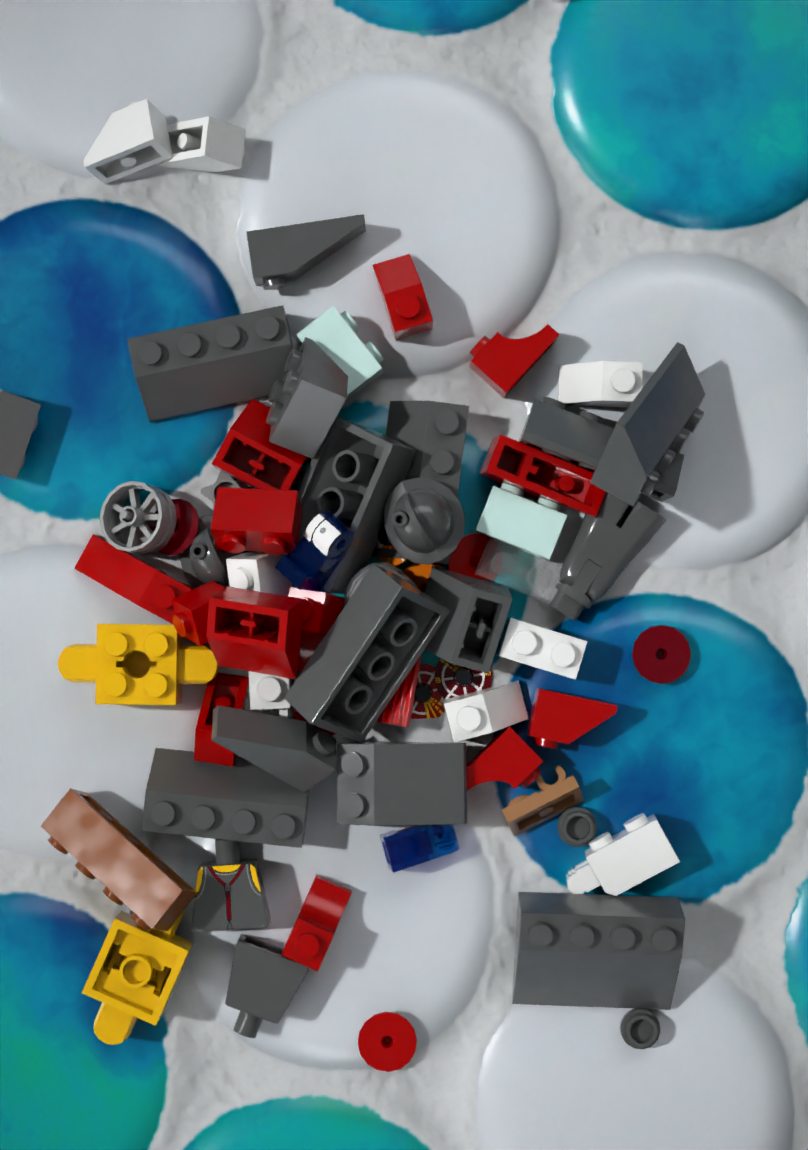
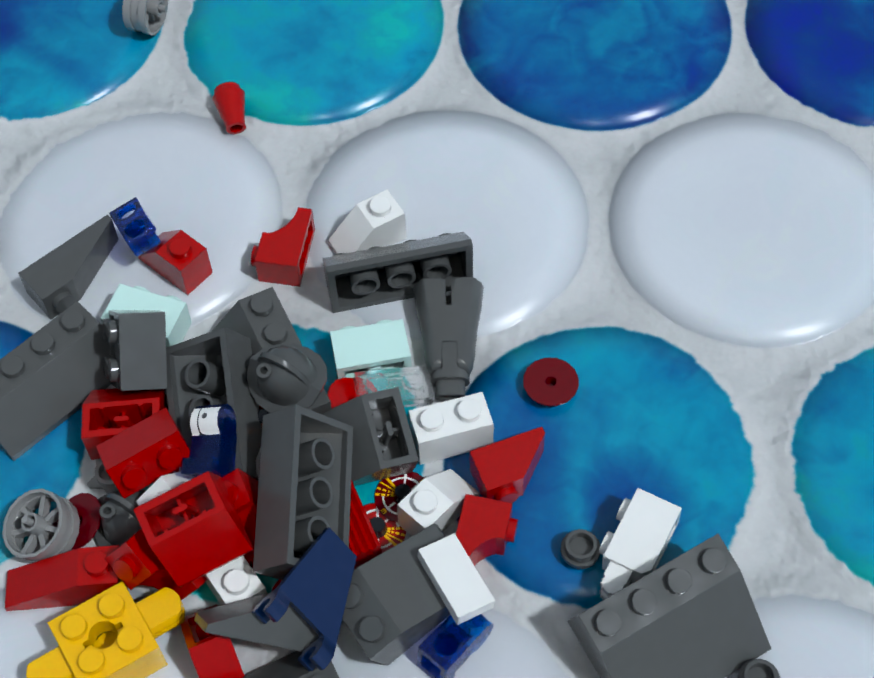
camera: 25 degrees left, 30 degrees down
red slope [479,434,606,517] -> none
medium nougat plate [502,765,584,837] -> none
dark grey slope [590,342,705,506] -> none
none -> clear blue leg [109,197,162,257]
none -> red cone [212,82,246,134]
none -> dark blue flag [252,527,357,671]
none -> white tile [417,533,495,625]

